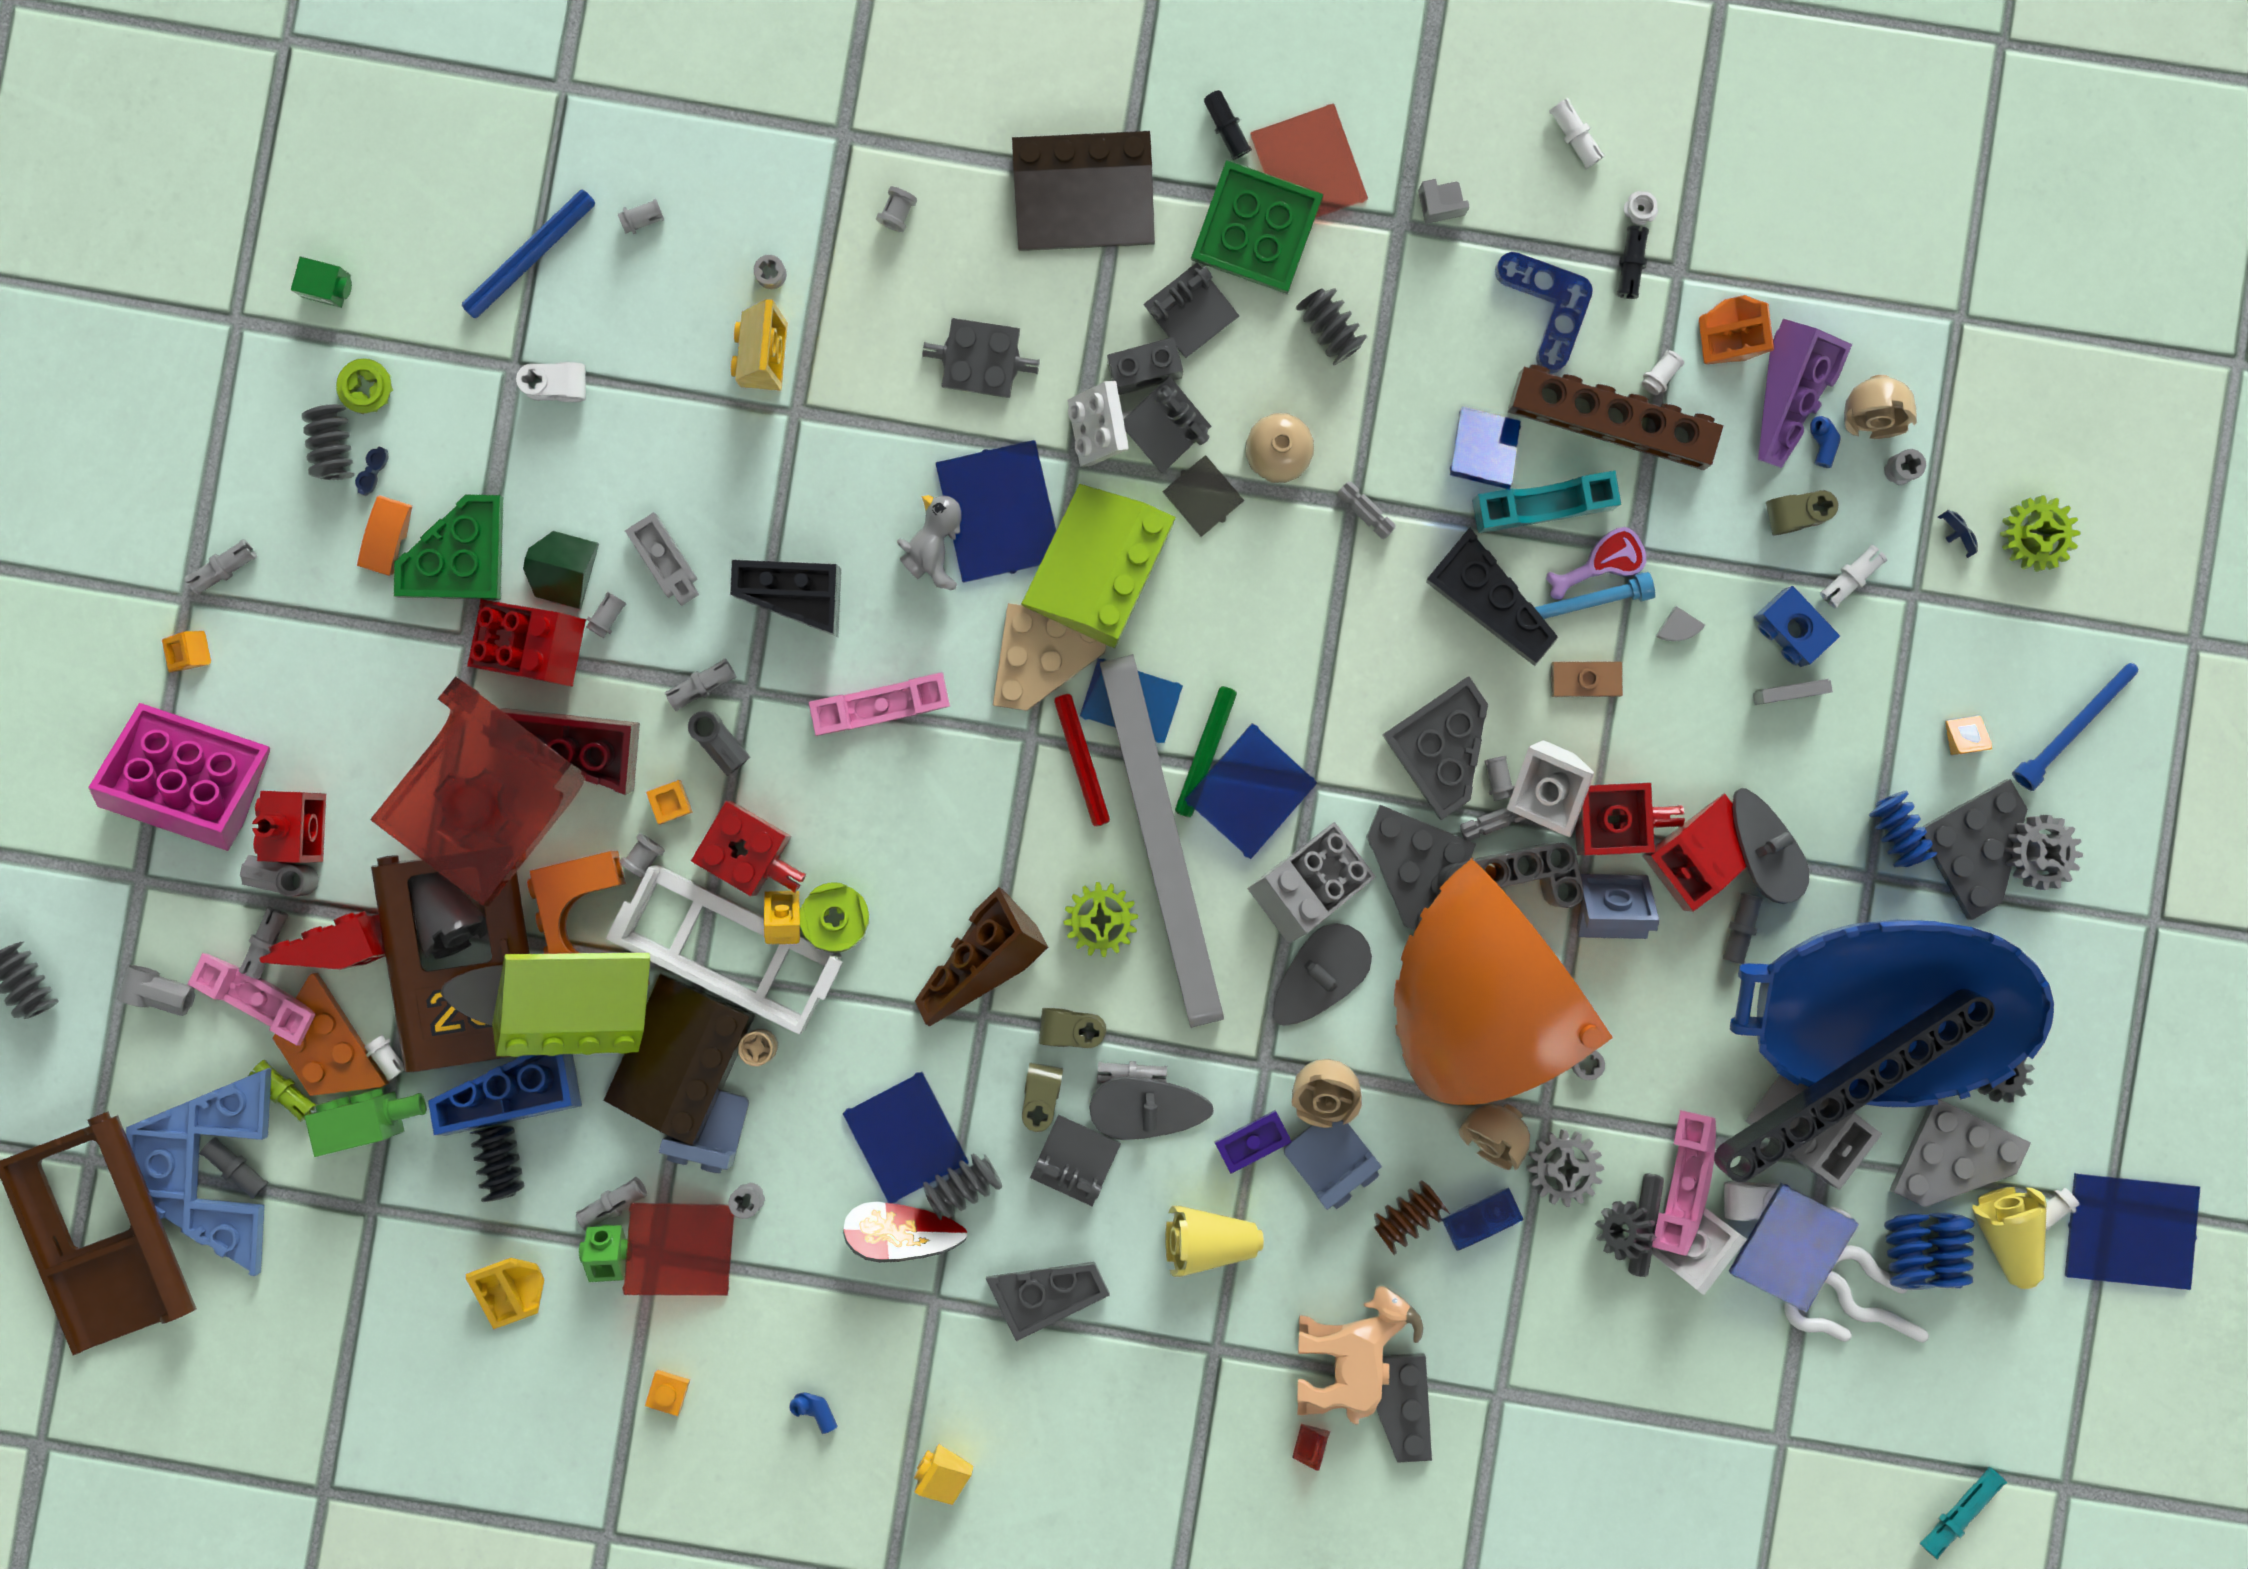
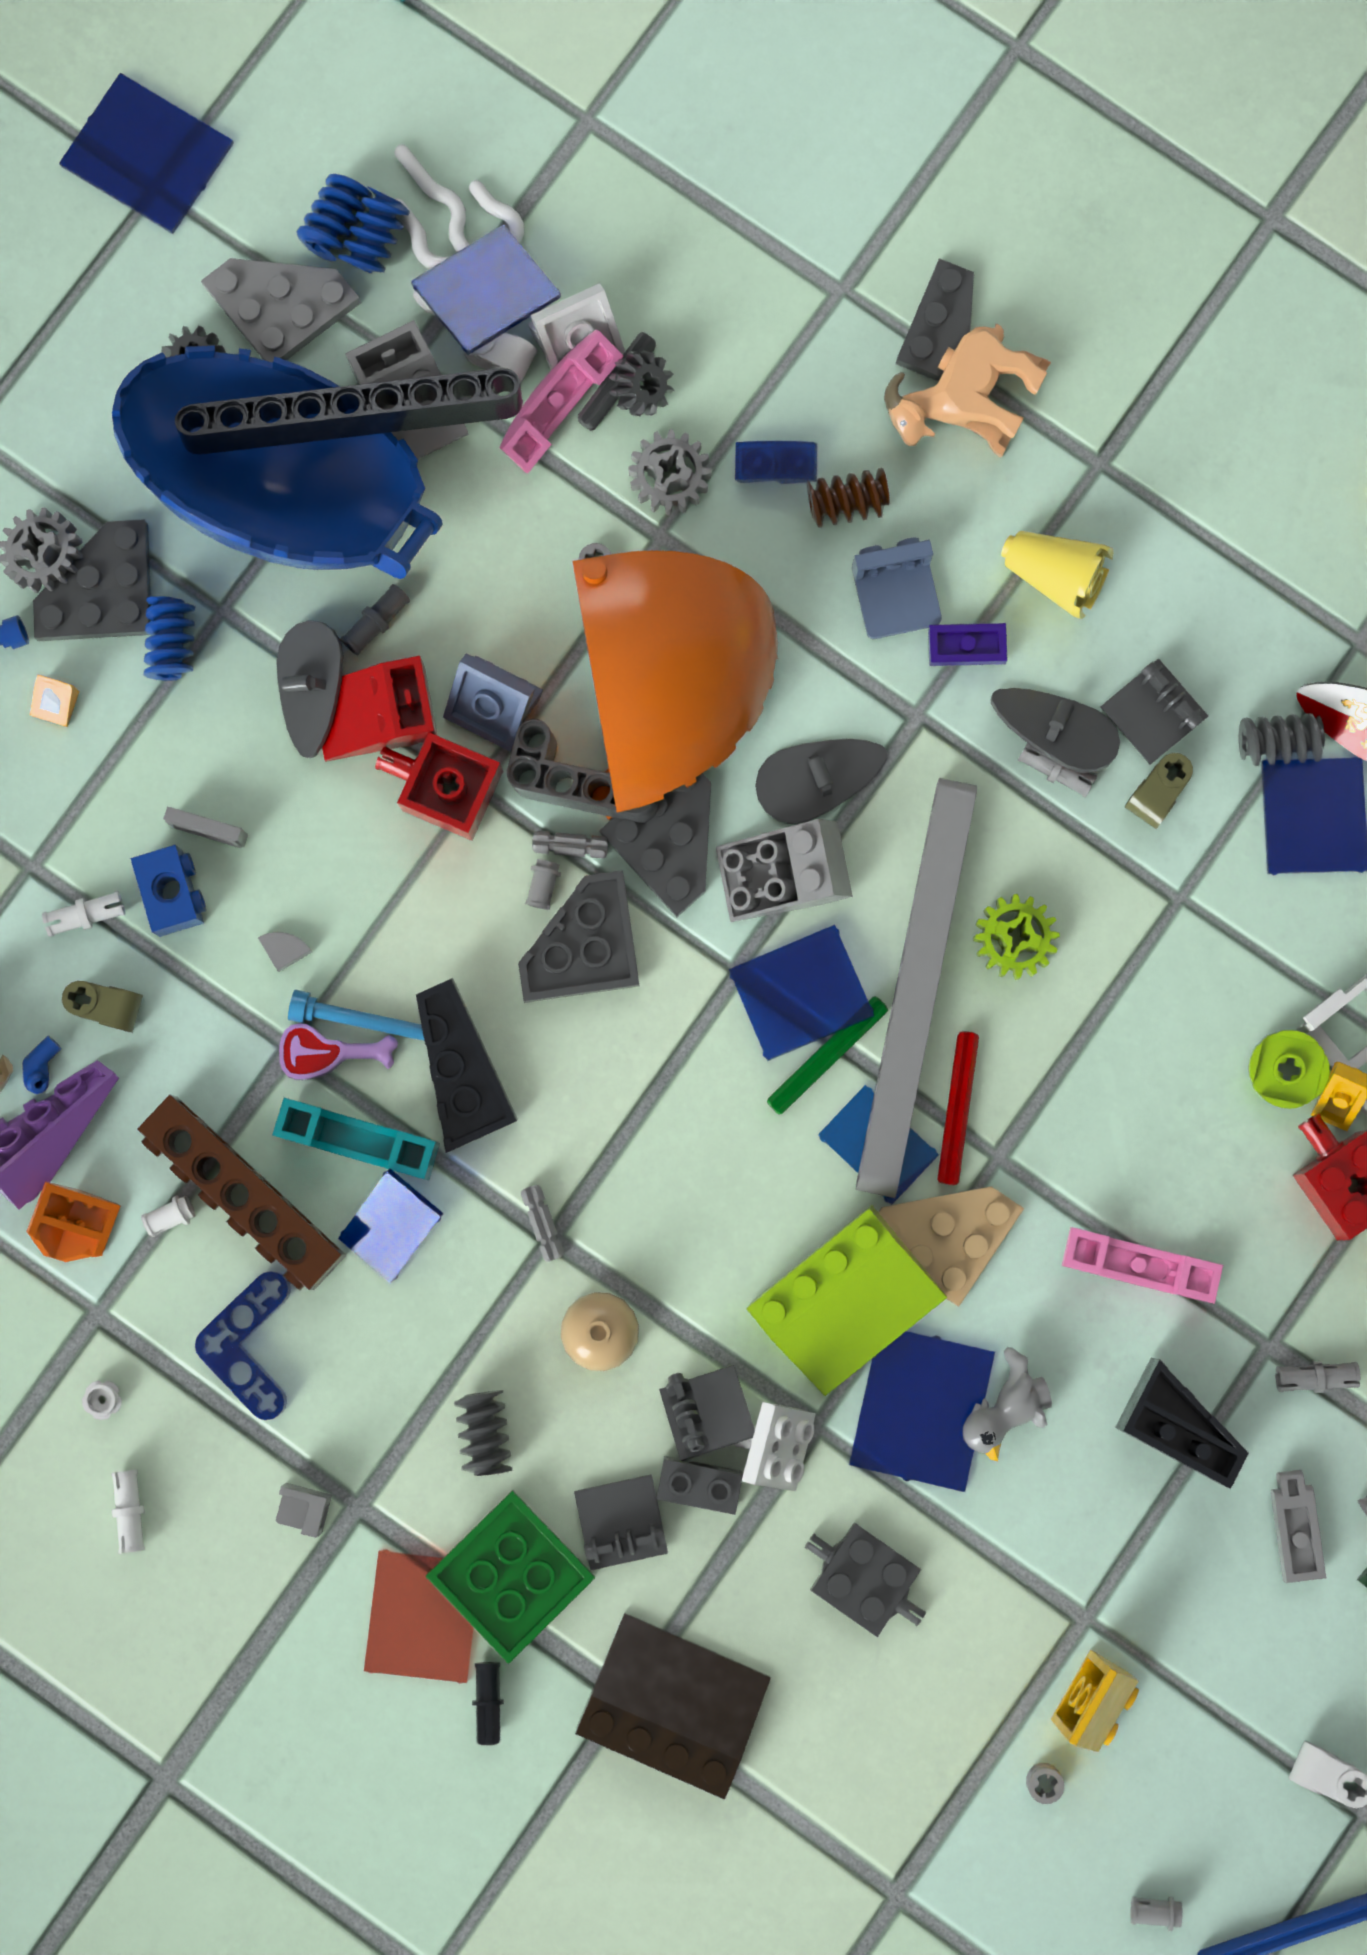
camera: 150 degrees left, 5 degrees down
dark grey piece [688,711,751,776] -> none
light grey bush [876,186,917,232] -> none
reddish brown wedge [915,887,1049,1026] -> none
dark grey wing [986,1262,1110,1341] -> none
olive piece [1039,1008,1107,1048] -> none
clear smoke piece [1162,455,1244,537] -> none
tan cylinder [1291,1059,1362,1128] -> none
clear red slope [1292,1424,1331,1471] -> none
tan cylinder [1459,1104,1530,1170] -> none
white slope [1506,740,1594,837] -> none
medium nougat plate [1551,662,1623,697] -> none
black pin [1616,225,1649,299] -> none
light yellow cone [1972,1187,2047,1289] -> none
white pin [2046,1188,2080,1231] -> none

